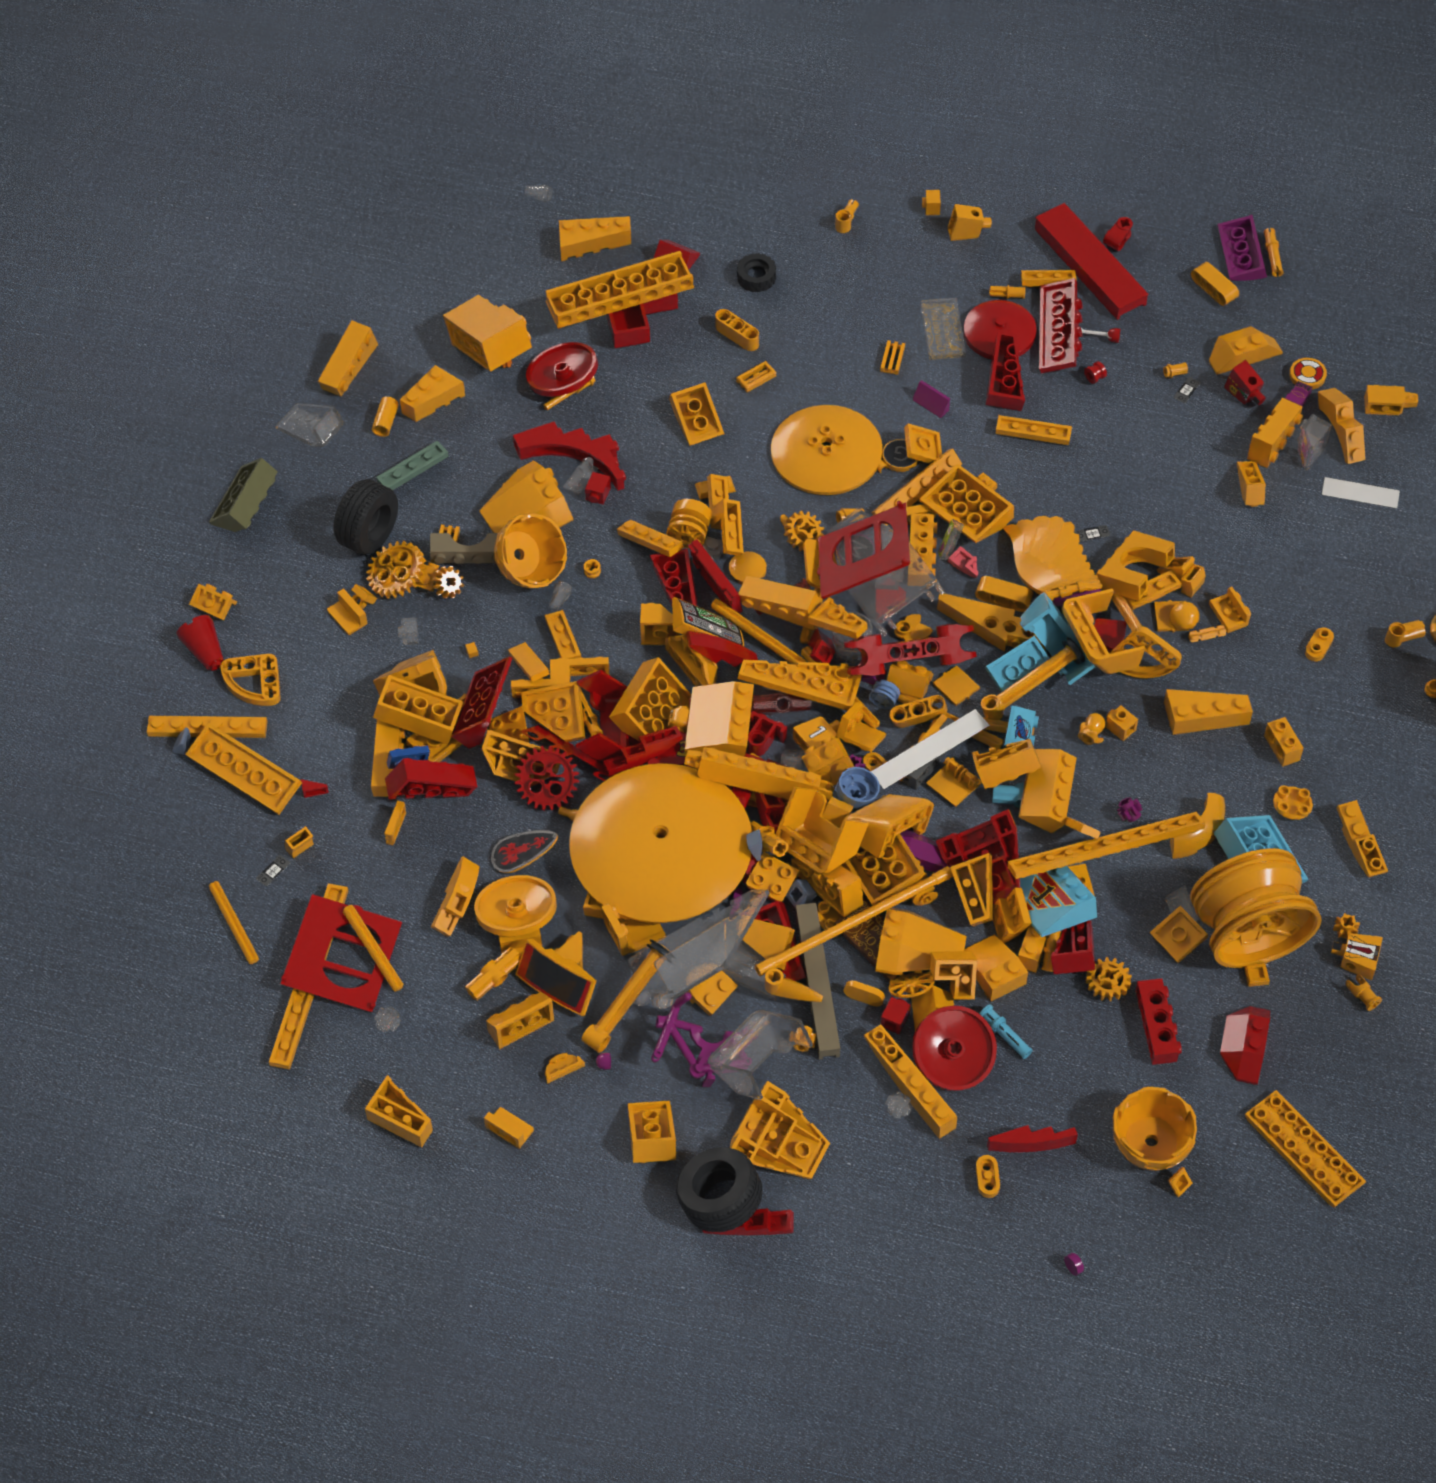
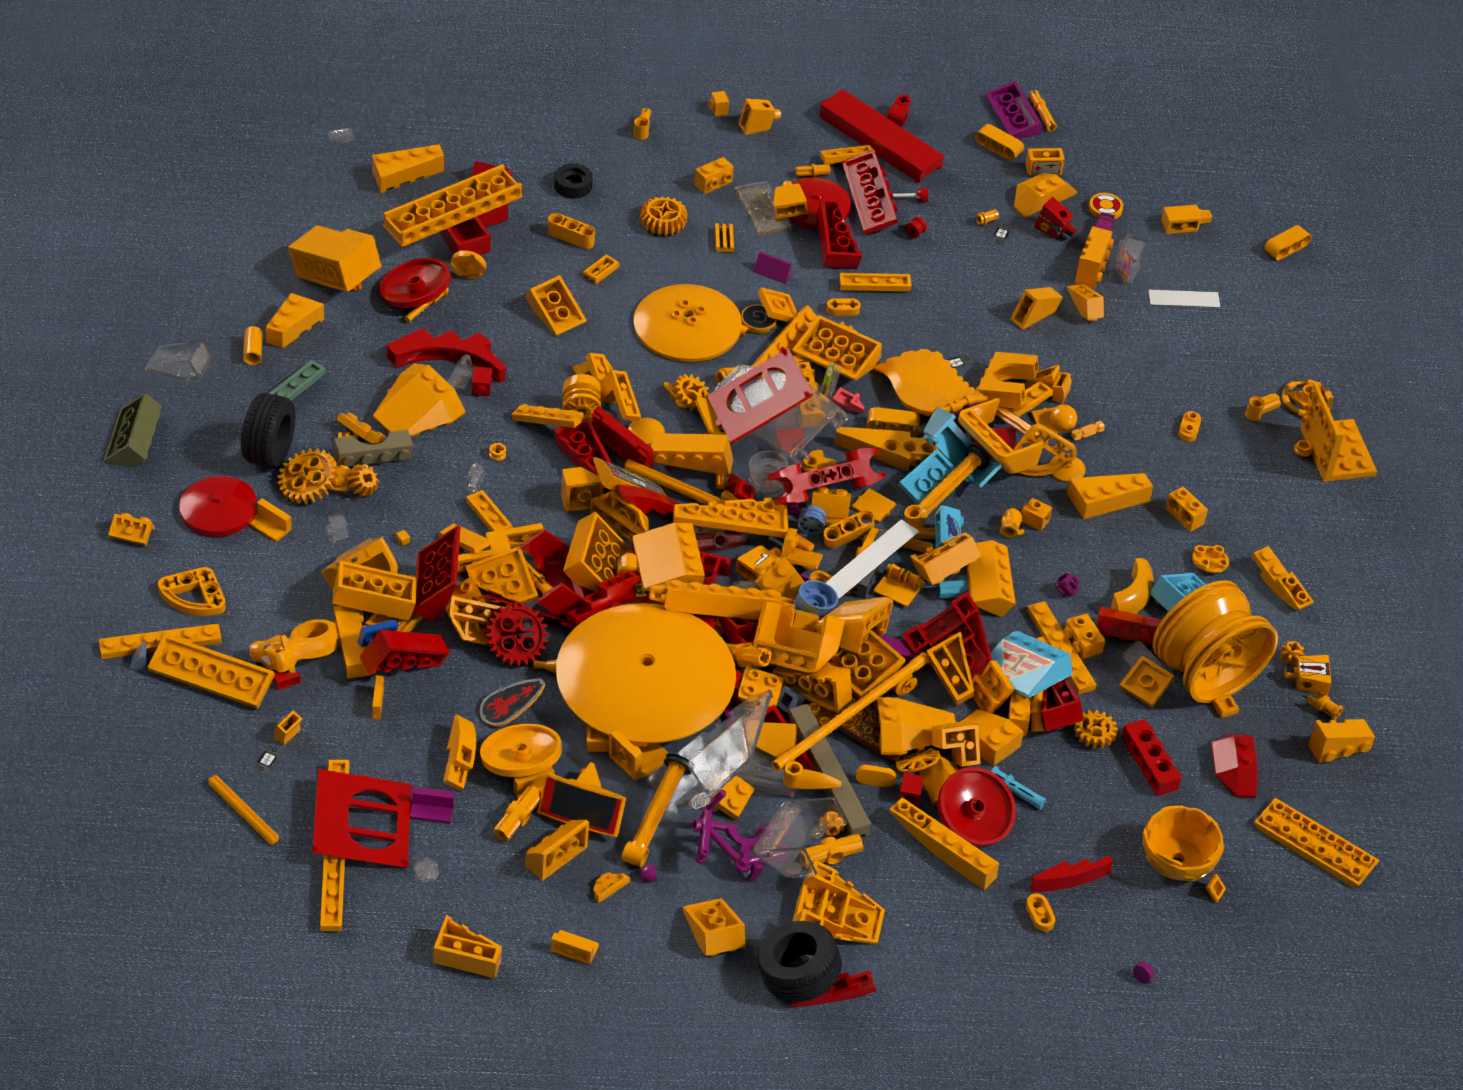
camera: 20 degrees left, 10 degrees down
red cone [176,615,224,671] -> none
light orange wedge [318,320,378,397] -> none
light orange axle [343,905,404,992] -> none
light orange tile [352,584,378,609] -> none
light orange piece [494,513,567,589] -> none
sand blue slope [746,829,762,861] -> none
light orange wing [808,597,868,639] -> none
clear gear [885,1092,913,1119] -> none
light orange plate [1008,812,1205,879] -> none
light orange tile [1065,817,1101,839] -> none
light orange bracket [1209,586,1251,633] -> none
light orange arch [1318,388,1365,464] -> none
none -> red dish [179,476,257,537]
none -> light orange animal [249,619,340,673]
none -> light orange hinge [337,412,386,444]
none -> magenta panel [410,787,455,824]
none -> light orange tile [450,251,486,279]
none -> light orange gear [640,196,687,236]
none -> light orange brick [694,157,734,194]
none -> light orange torso [773,181,809,219]
none -> light orange piece [799,834,863,868]
none -> light orange beam [826,298,861,316]
none -> light orange slope [1010,287,1063,329]
none -> light orange brick [1025,148,1065,176]
none -> light orange plate [1027,601,1097,694]
none -> light orange dish [1049,456,1085,483]
none -> light orange brick [1064,613,1105,659]
none -> red brick [1096,607,1162,645]
none -> light orange wedge [1308,719,1375,763]

